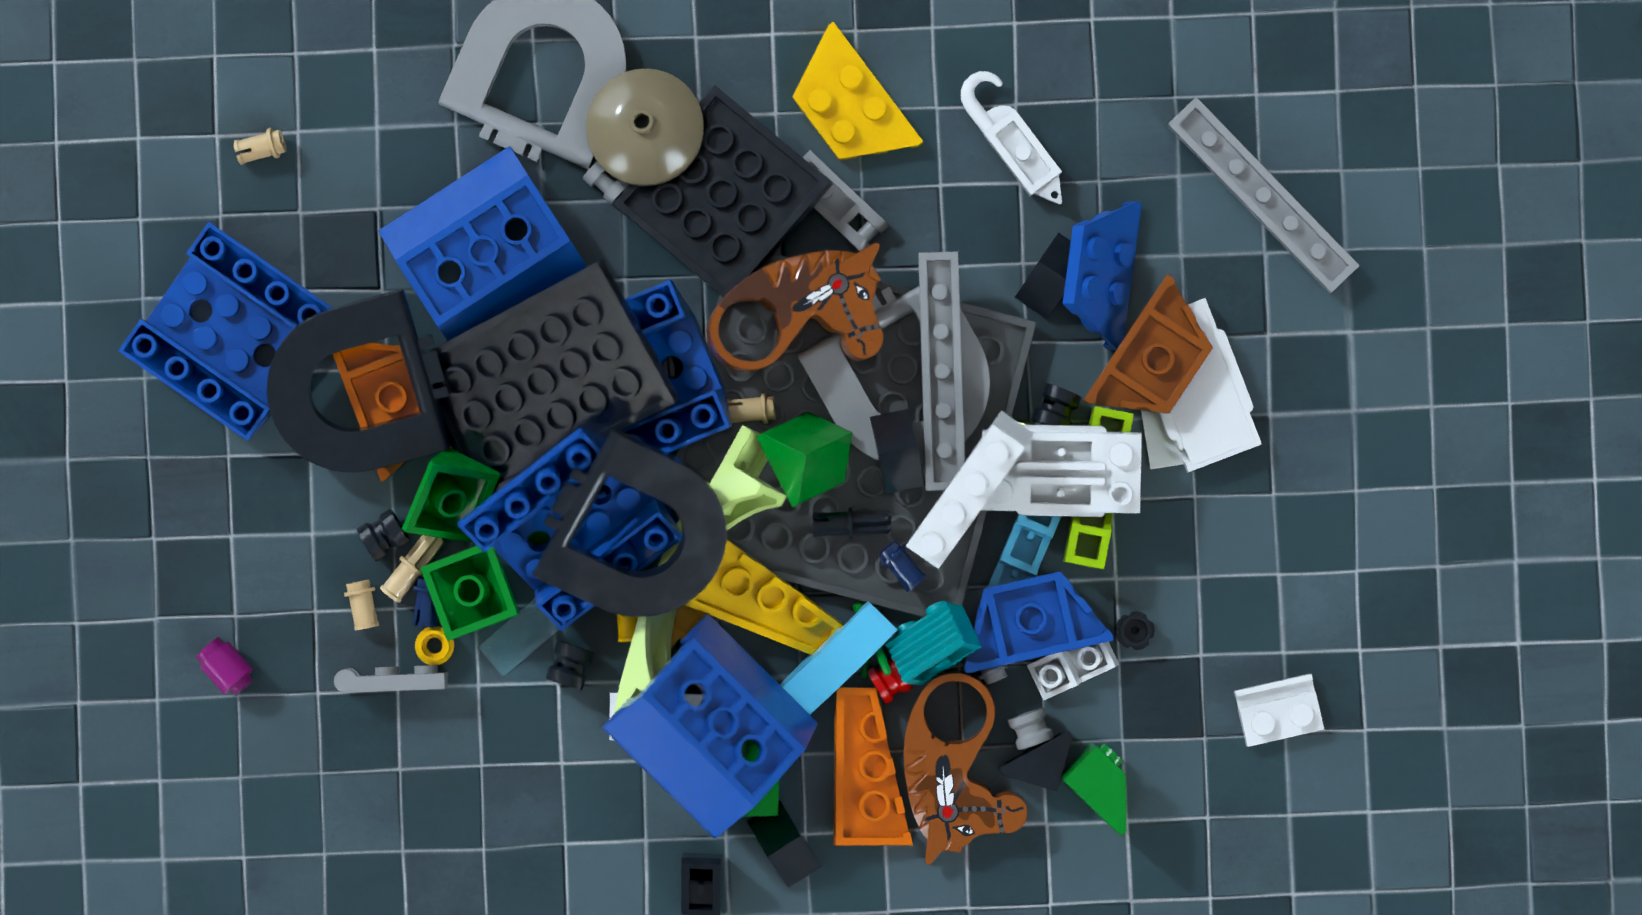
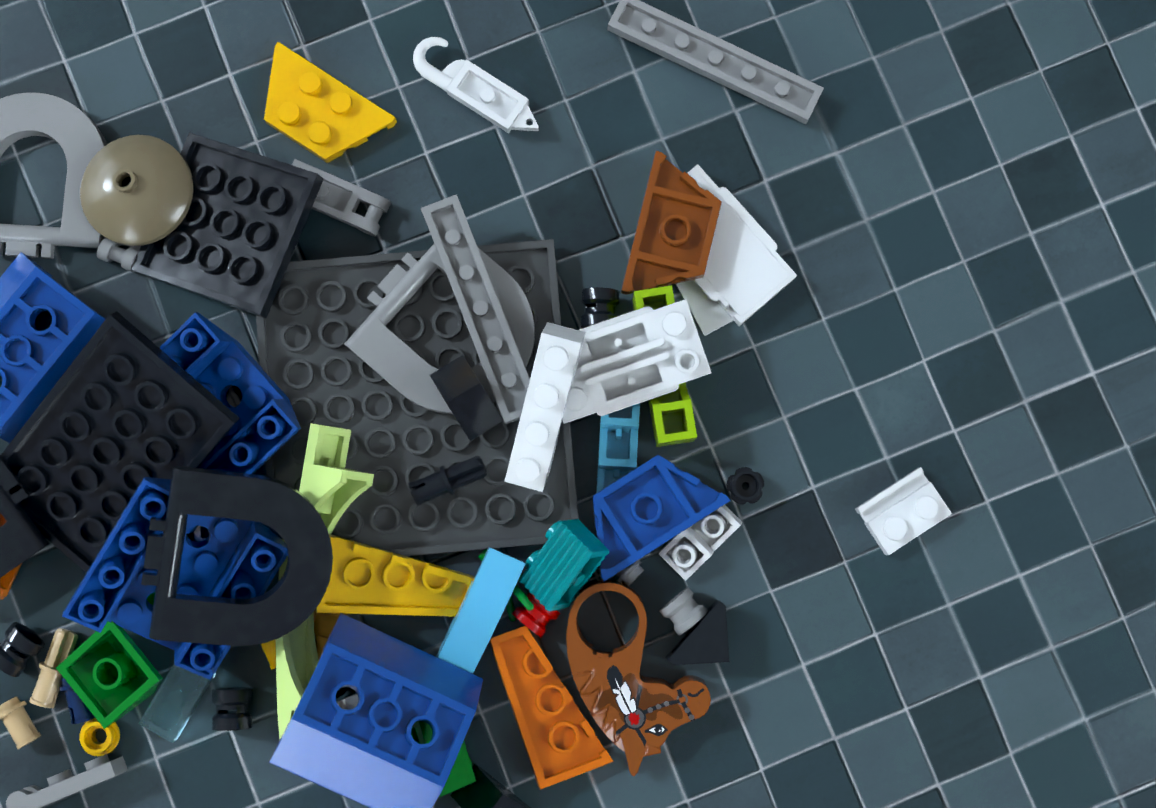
camera: 20 degrees left, 5 degrees down
green slope [402,448,500,542] -> none
dark orange animal [707,243,883,372] -> none
tan pin [727,393,776,424] -> none
green slope [756,412,853,507] -> none
dark blue pin [878,540,926,592] -> none
black slope [1014,232,1071,319] -> none
green slope [1061,743,1127,836] -> none
blue wing [1062,201,1142,351] -> none

